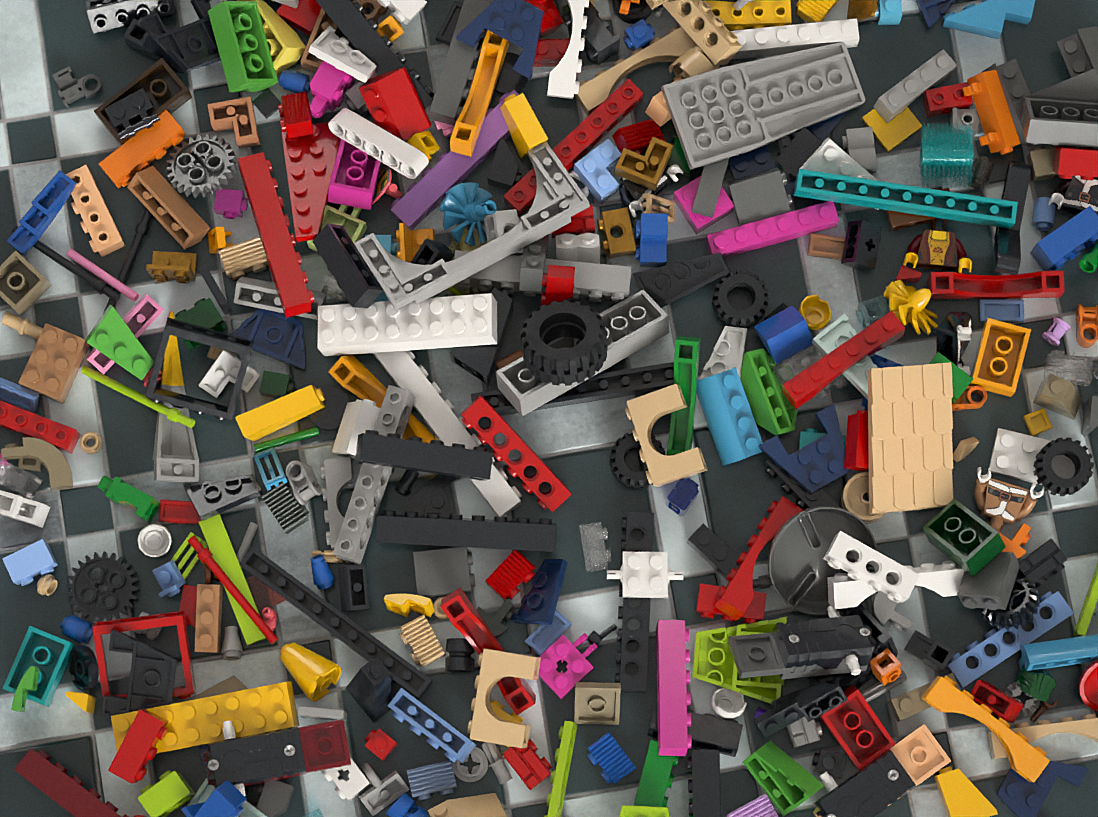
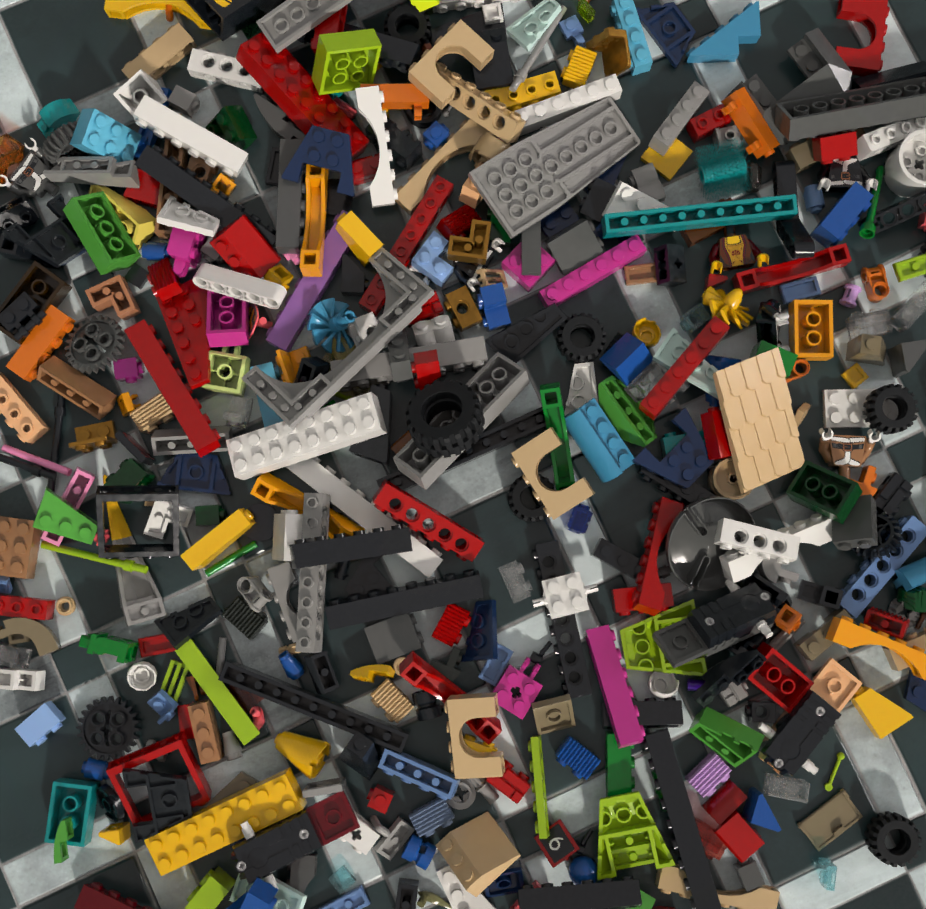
camera: 15 degrees left, 5 degrees up
tan plate [37,574,58,596] -> none
red brick [108,709,168,784] -> none
red bar [188,535,278,644] -> none
dark azure tile [253,447,288,491] -> none
black brick [312,224,383,308] -> none

